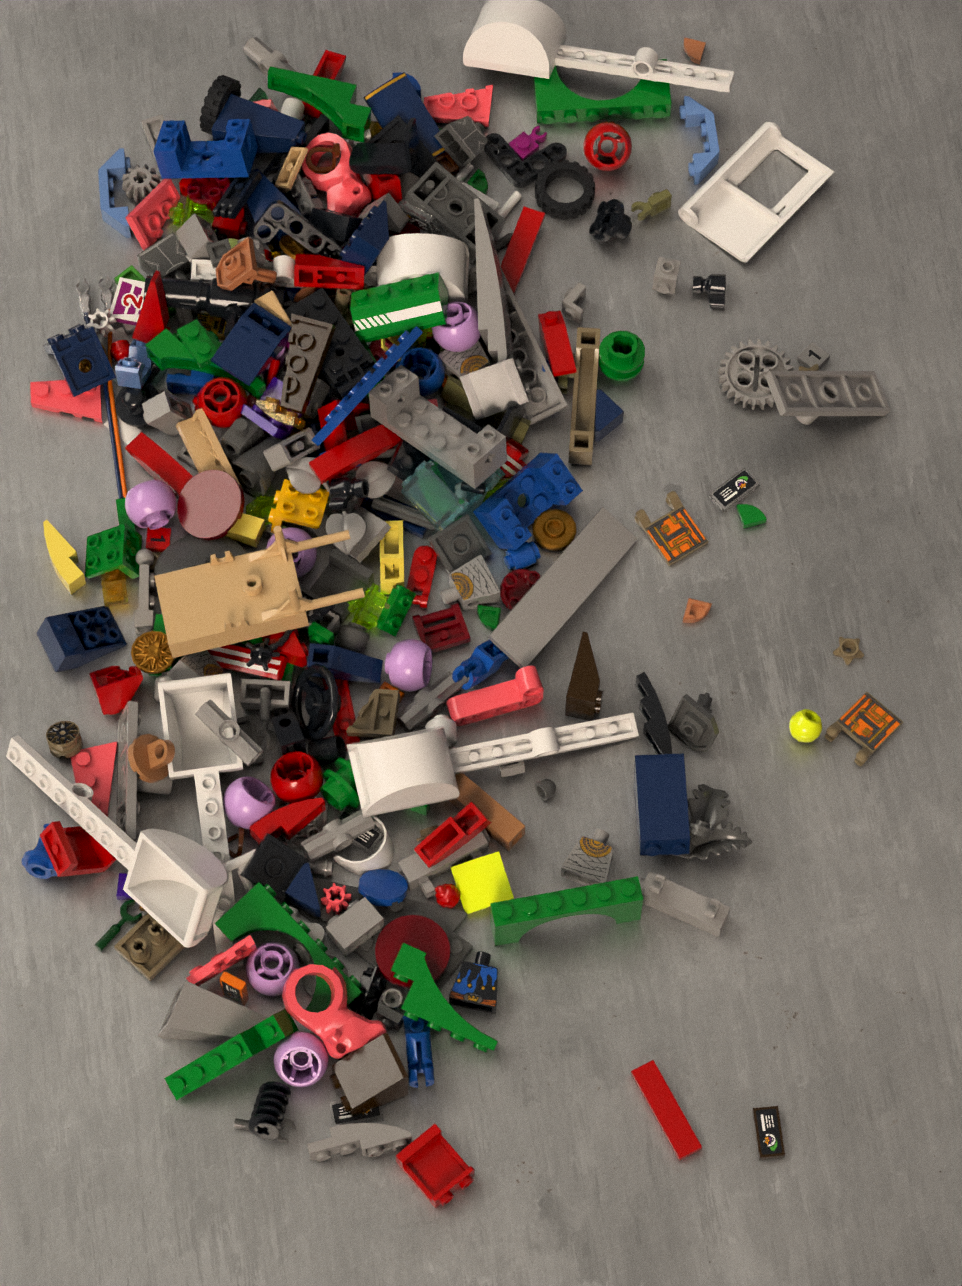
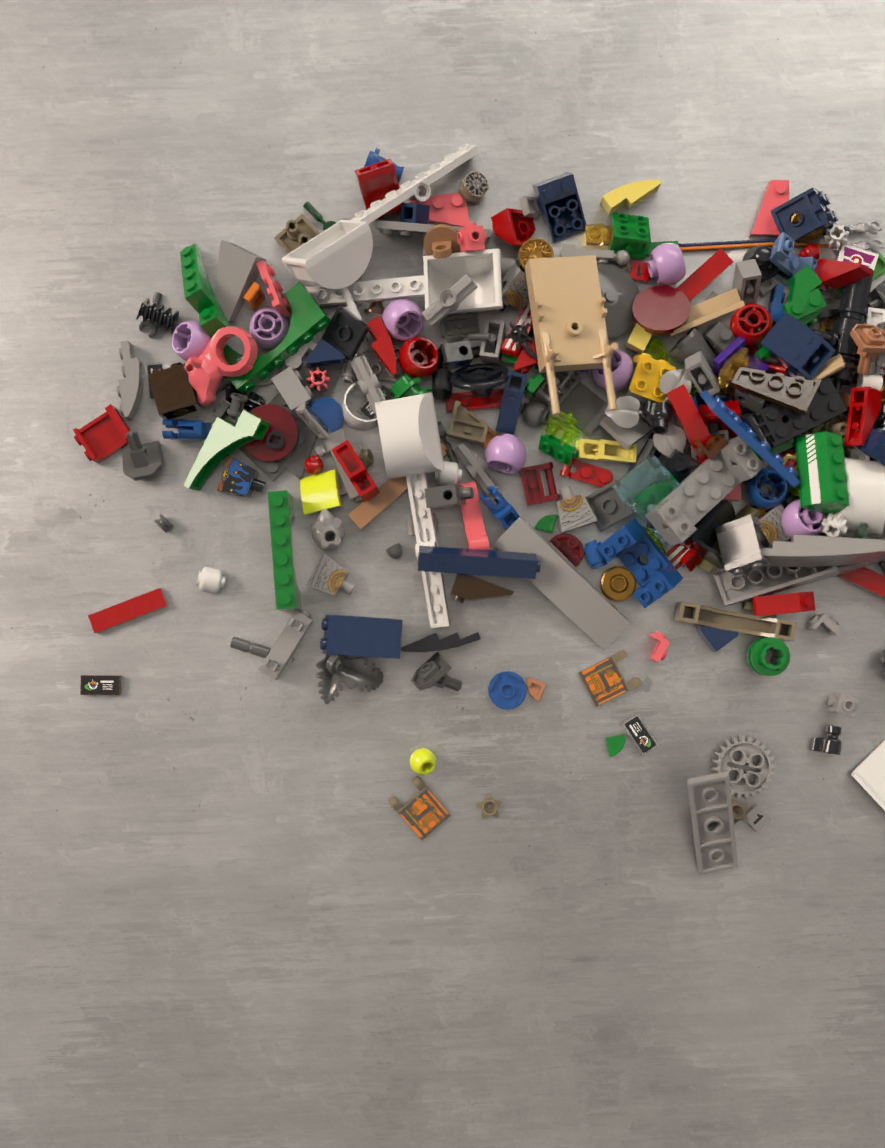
camera: 95 degrees right, 20 degrees up
none -> dark grey piece [121,430,162,481]
none -> dark grey bush [154,514,173,533]
none -> white head [196,567,226,594]
none -> dark grey bush [227,393,248,417]
none -> dark grey piece [230,636,271,658]
none -> black bush [266,431,285,450]
none -> light grey slope [295,401,330,438]
none -> light grey animal [311,509,344,550]
none -> dark blue brick [400,203,430,224]
none -> dark blue brick [418,545,541,579]
none -> dark grey torso [424,484,474,509]
none -> coral brick [457,222,486,252]
none -> blue tile [488,671,527,710]
none -> light grey tile [519,196,540,218]
none -> coral bracket [648,631,670,662]
none -> reddish brown bracket [694,435,729,460]
none -> white gear [821,513,848,537]
none -> clear green tile [853,522,868,539]

